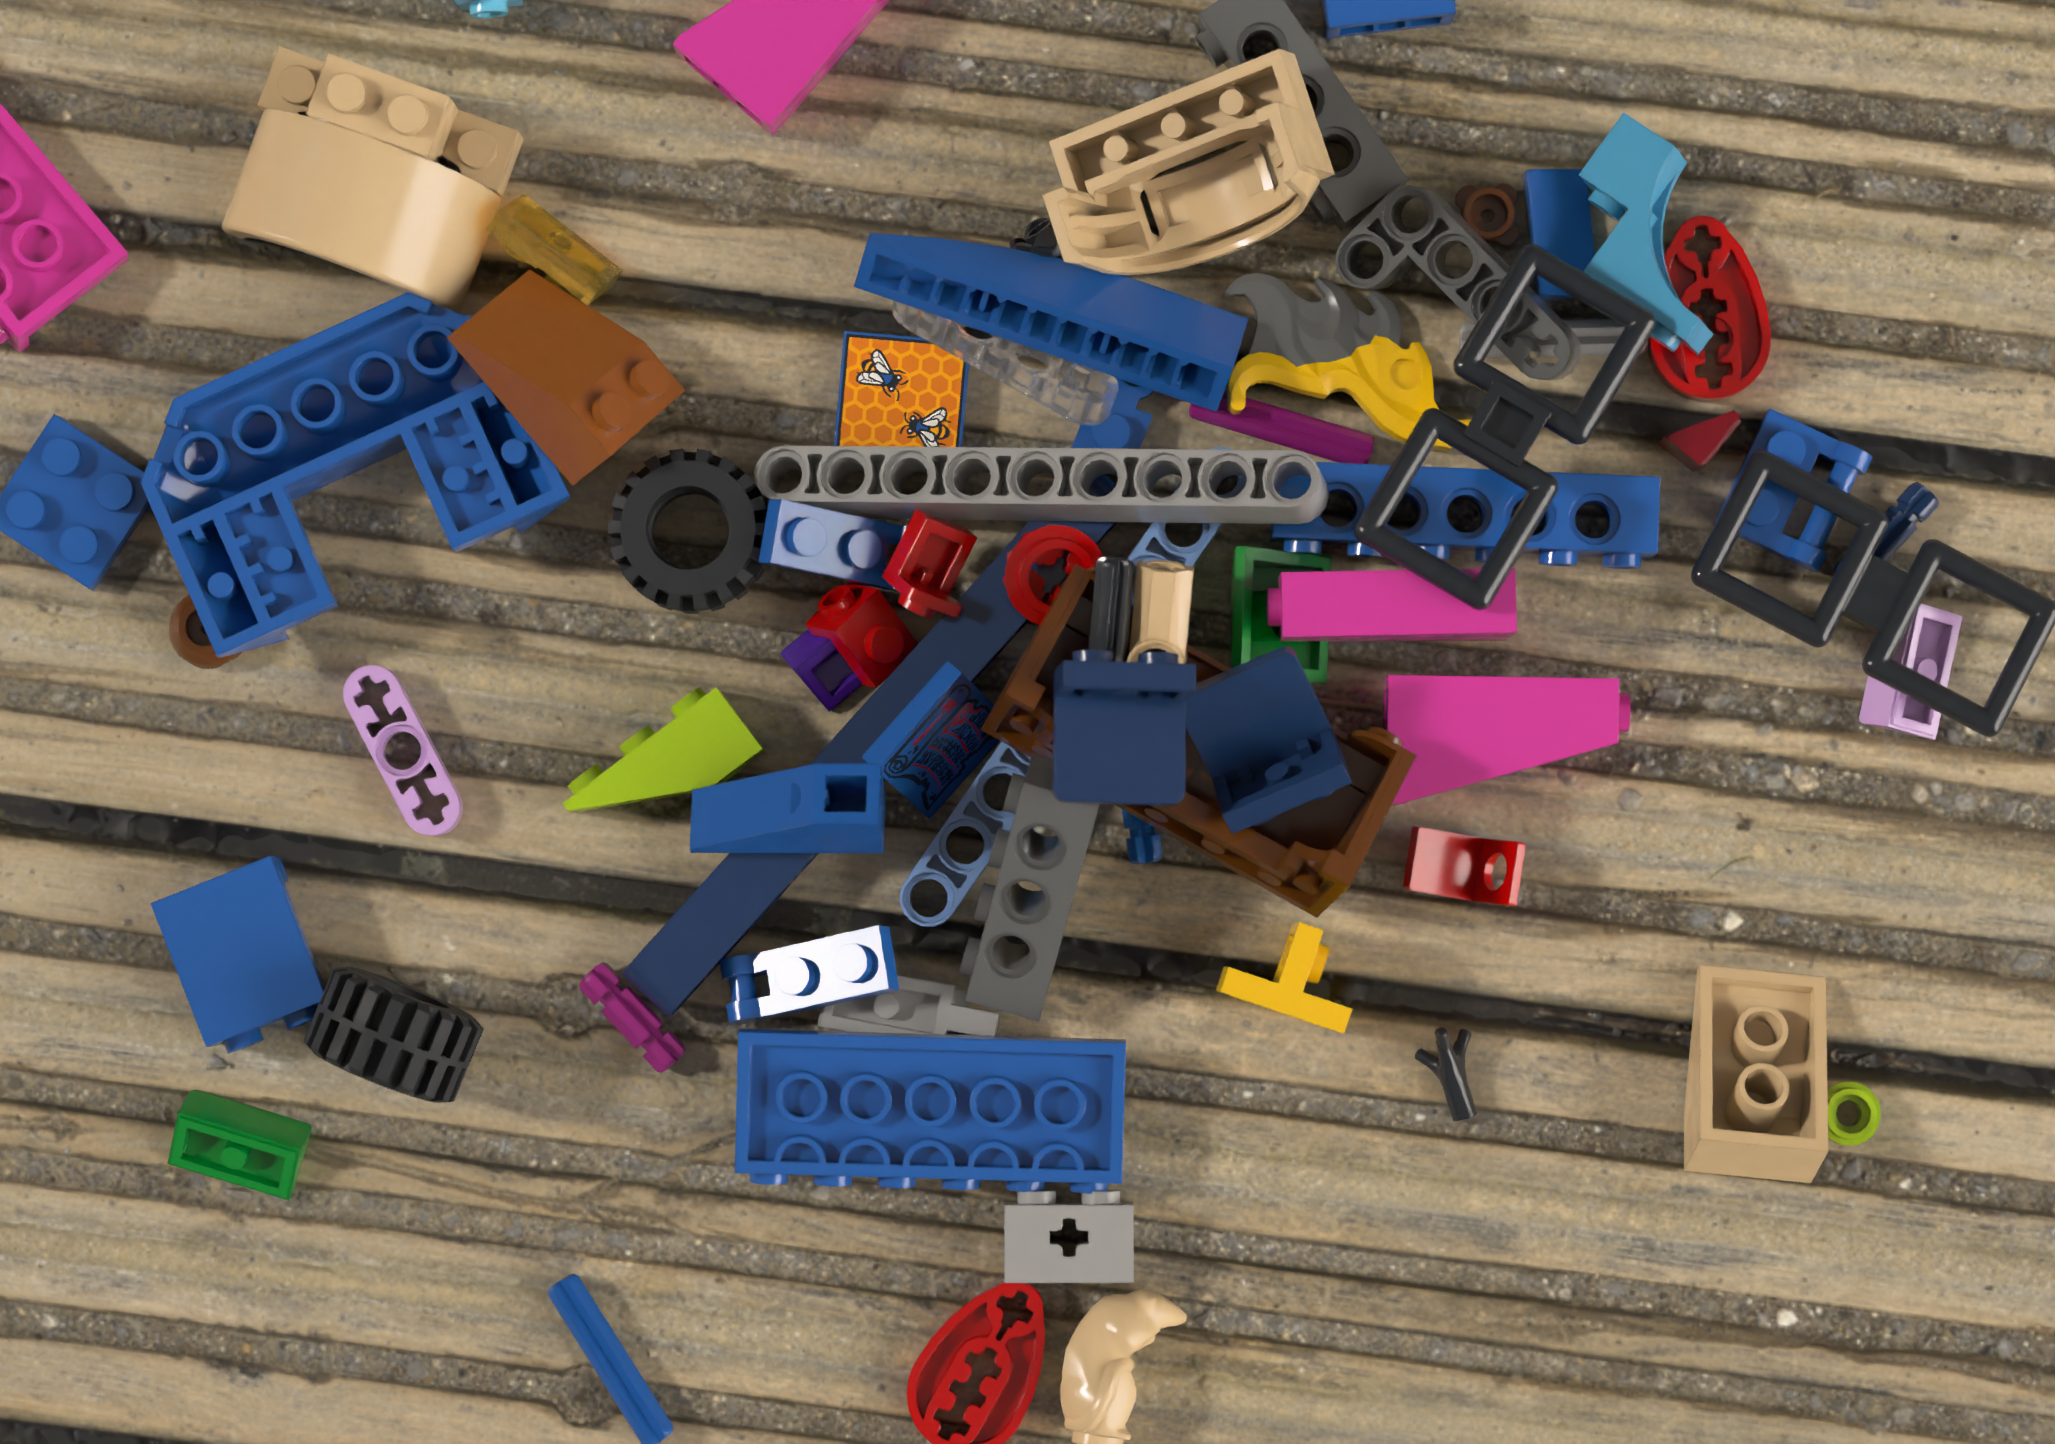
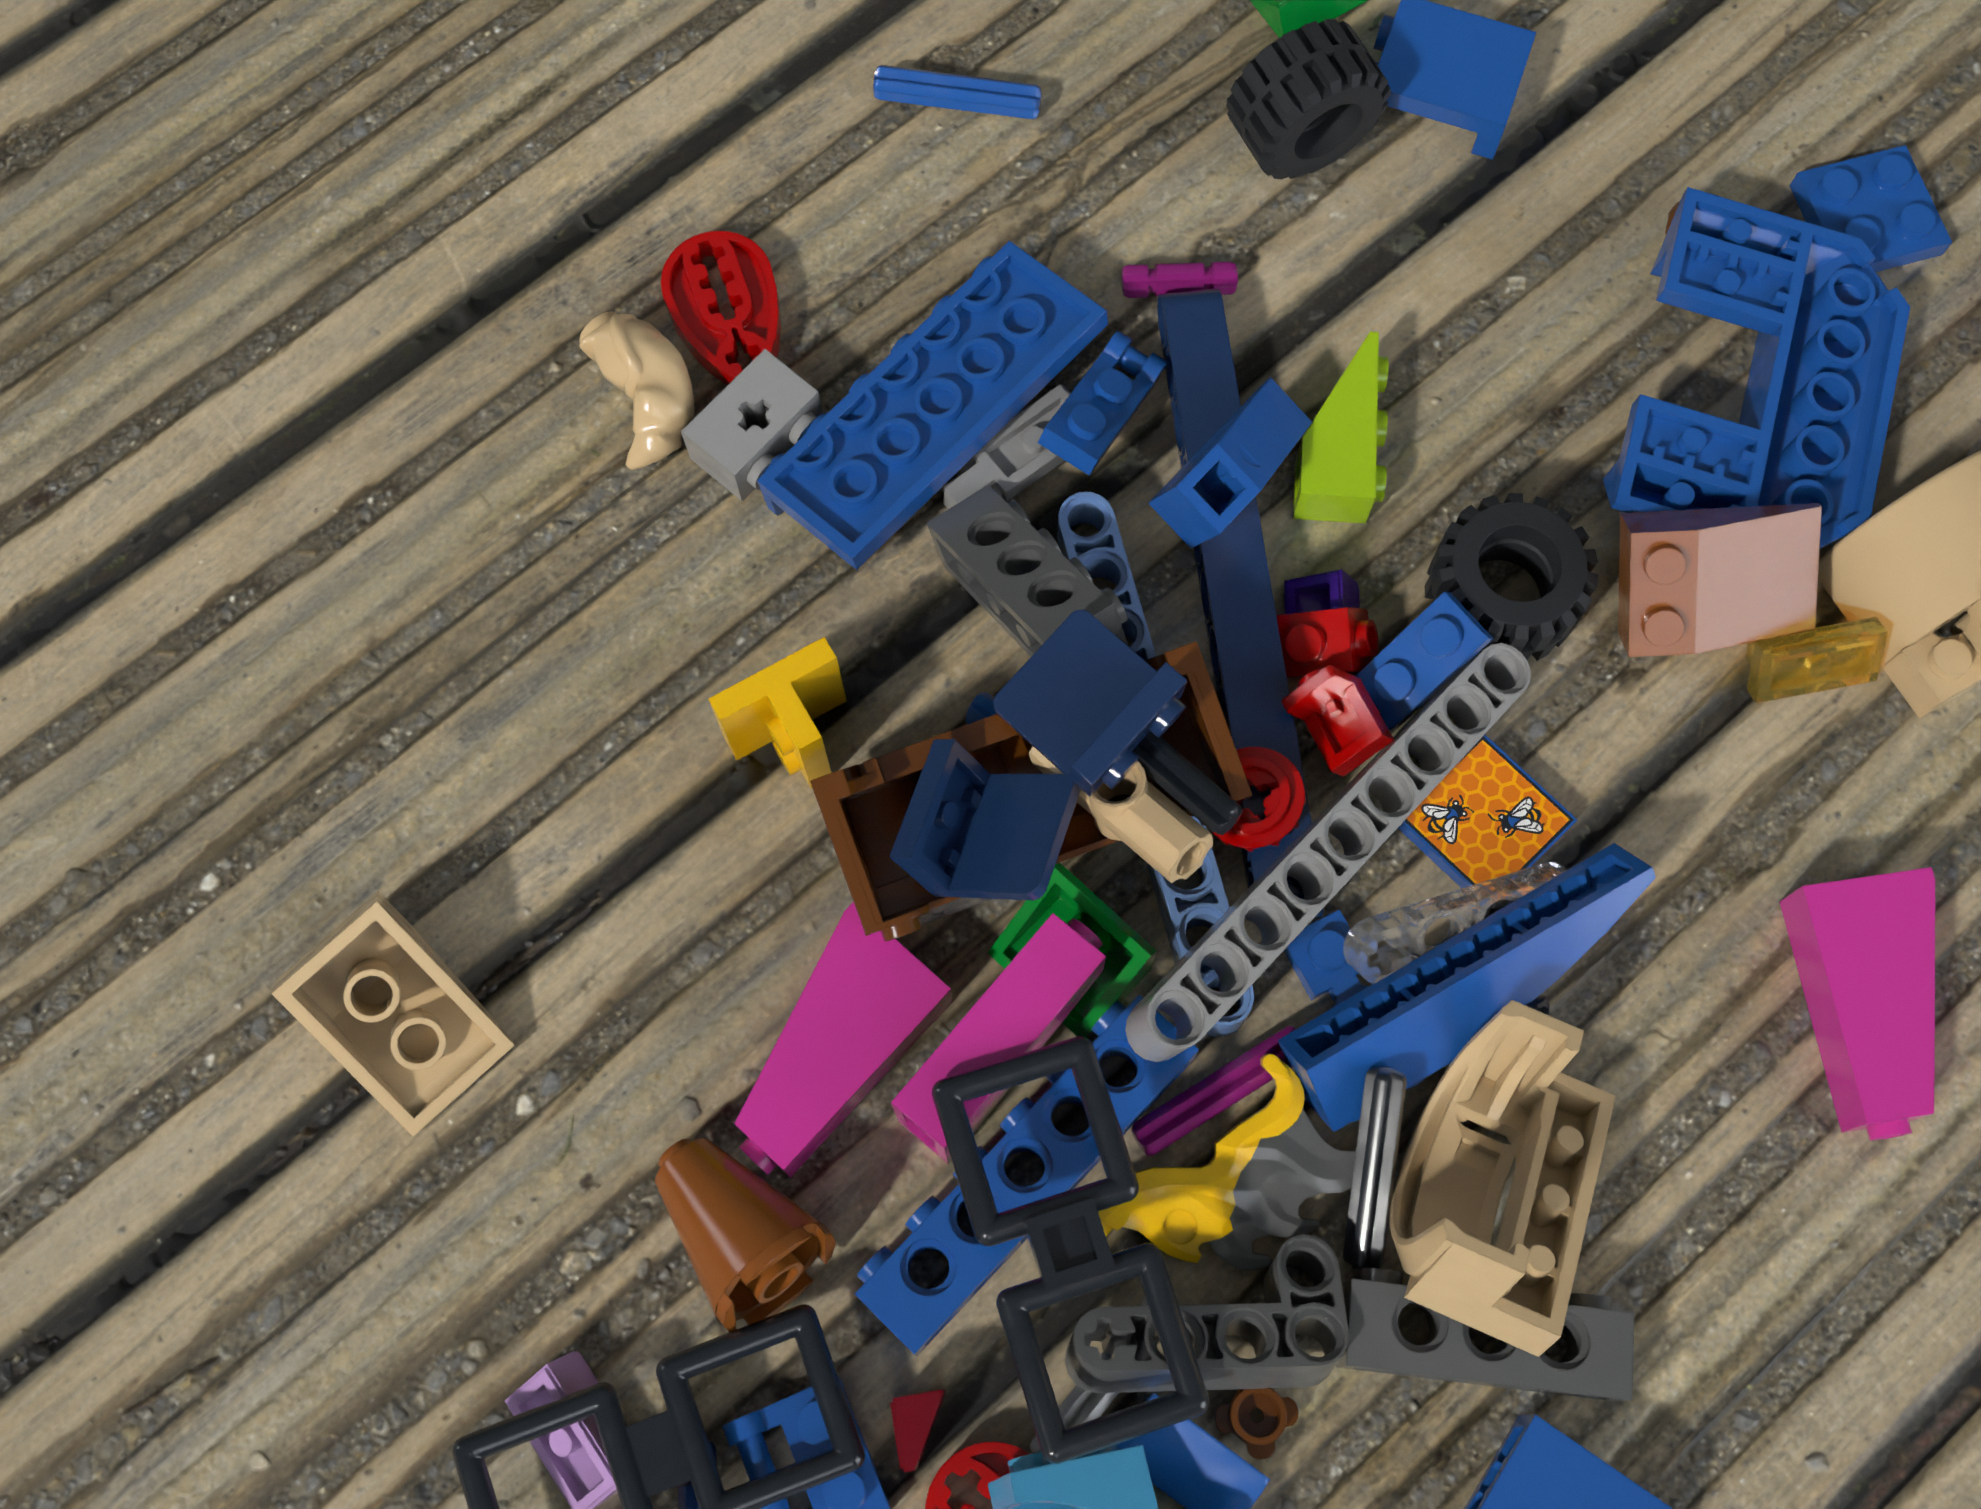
camera: 130 degrees right, 15 degrees down
lavender beam [343,665,463,836] -> none
blue tile [862,661,1000,819] -> none
red bracket [1403,826,1526,907] -> none
black bar [1415,1027,1477,1121] -> none
lime plate [1827,1081,1881,1146] -> none
none -> dark orange cone [655,1138,836,1332]
none -> axle [1343,1067,1407,1270]

